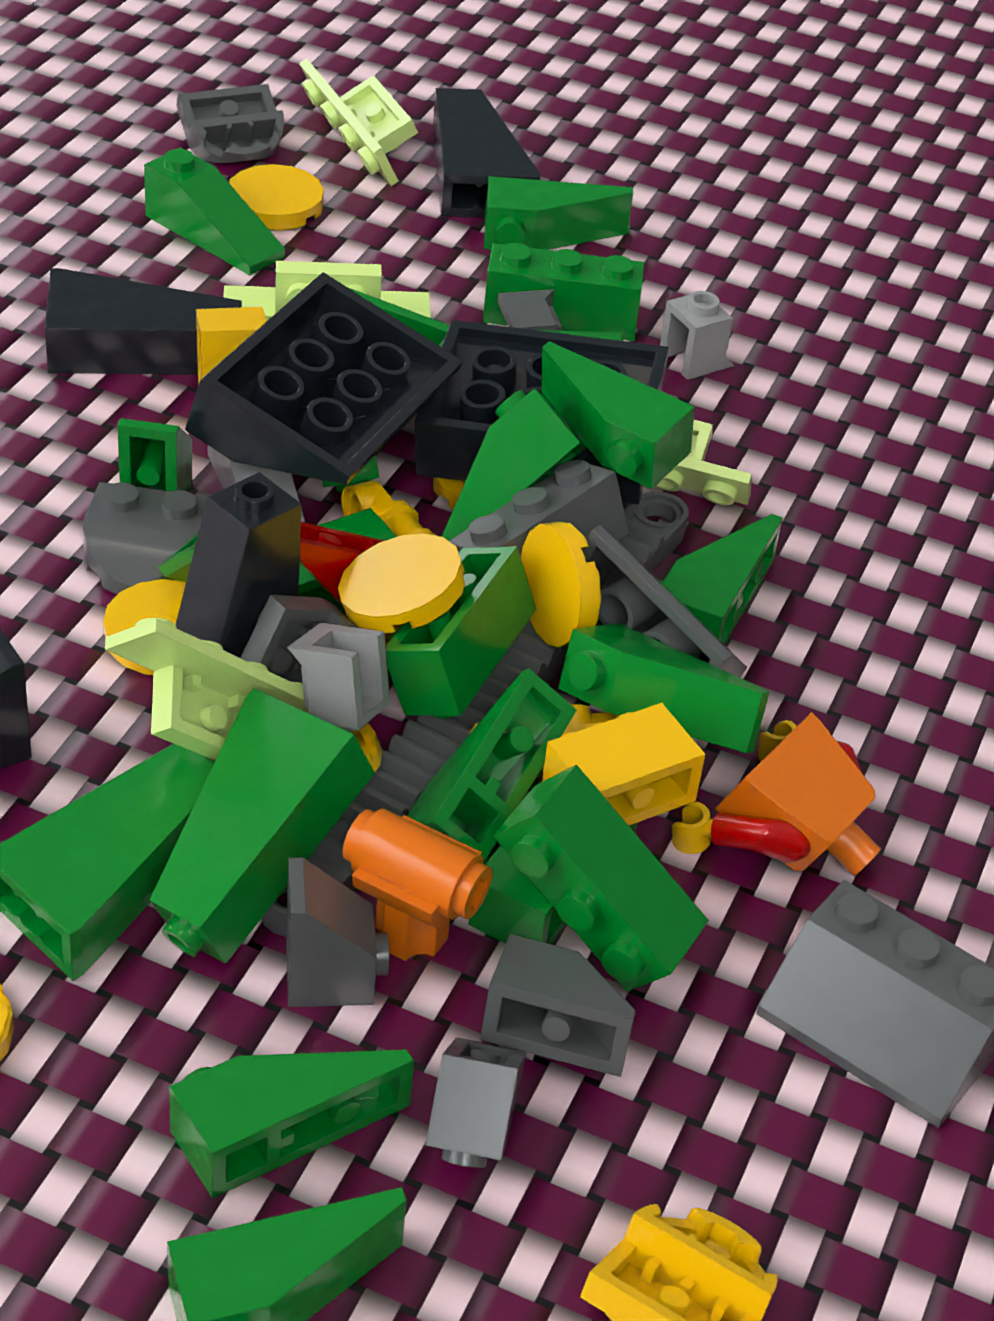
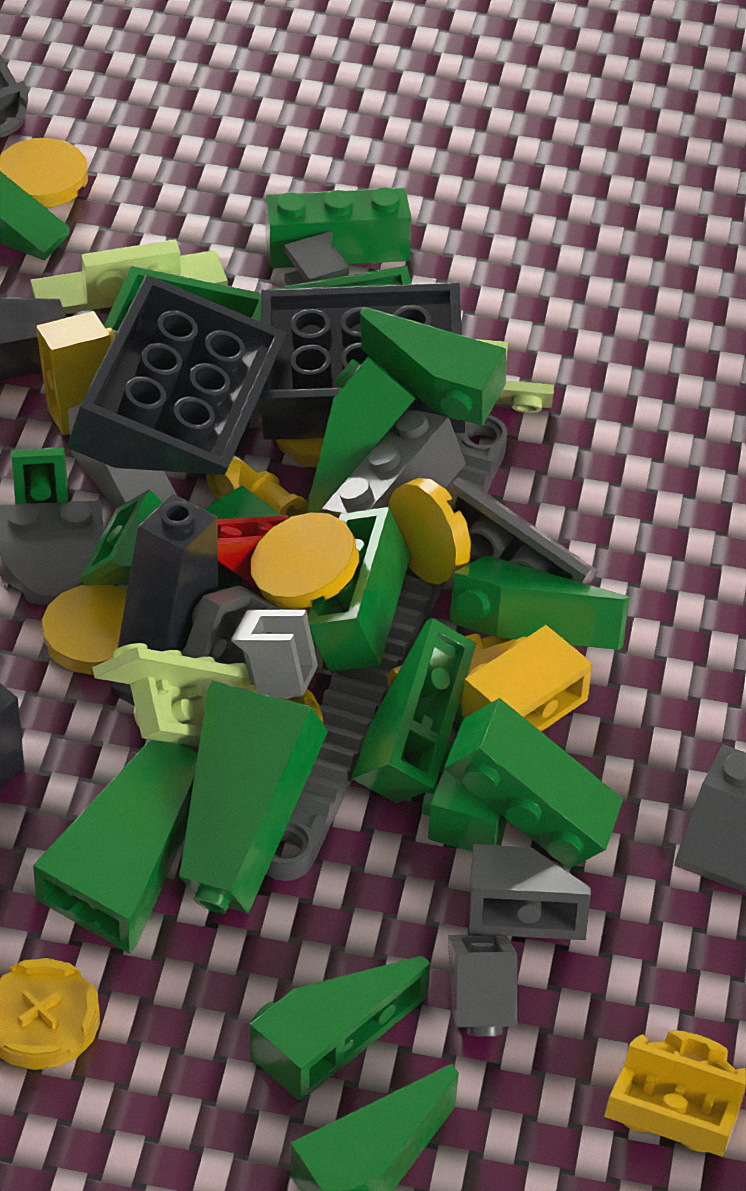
camera: 10 degrees left, 5 degrees up
dark grey slope [286,858,389,1007] -> none
yellowish green bracket [299,59,418,186] -> none
orange piece [342,808,493,961] -> none
black slope [433,88,540,218] -> none
green slope [484,176,633,250] -> none
green slope [659,514,783,645] -> none
light grey window [660,291,734,380] -> none
orange torso [672,712,882,876] -> none

